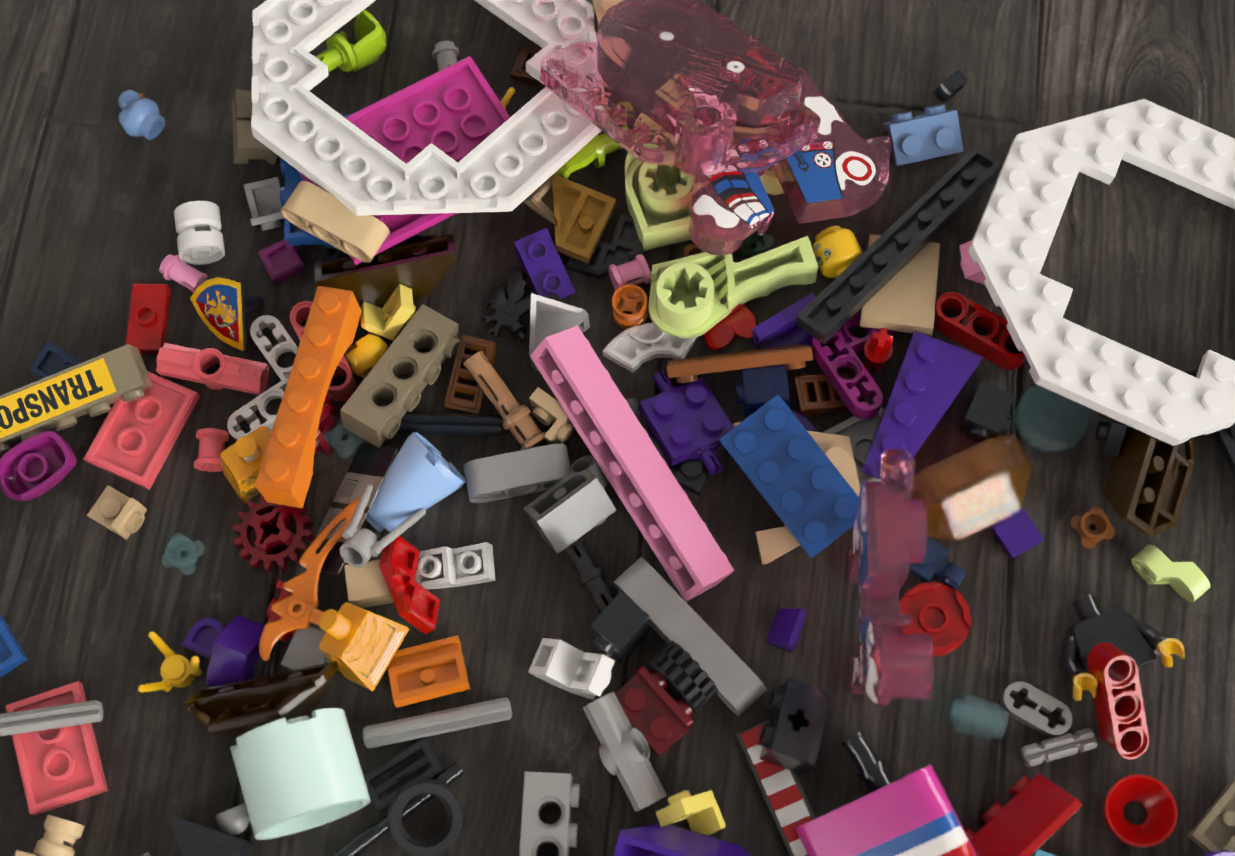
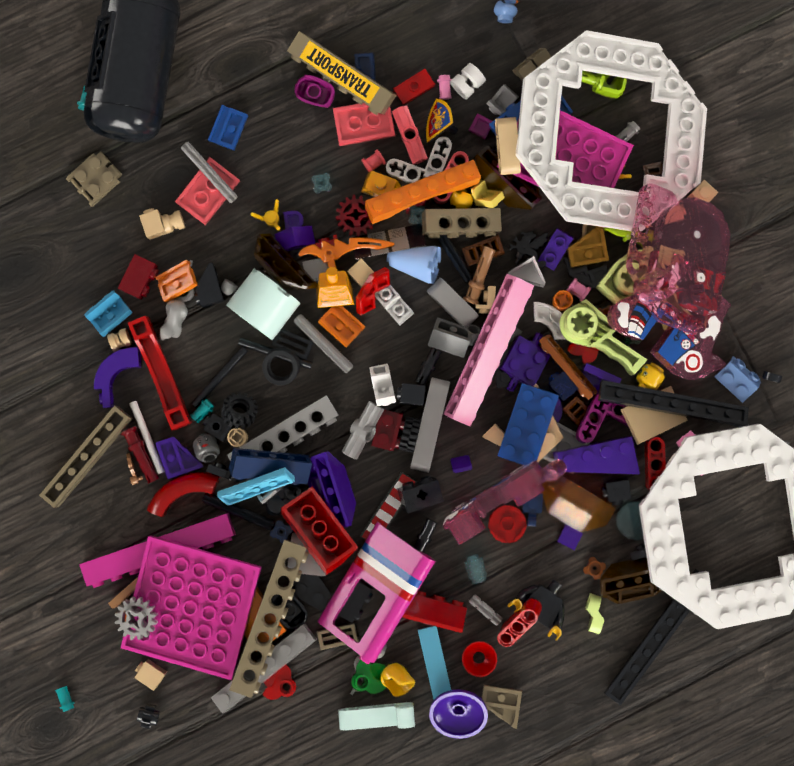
camera: 50 degrees right, 15 degrees up
tan bracket [87,485,147,540] -> none
light grey plant [340,484,426,568] -> none
light yellow bracket [655,790,725,836] -> none
red axle [863,328,893,372] -> none
light grey beam [1000,681,1073,738] -> none

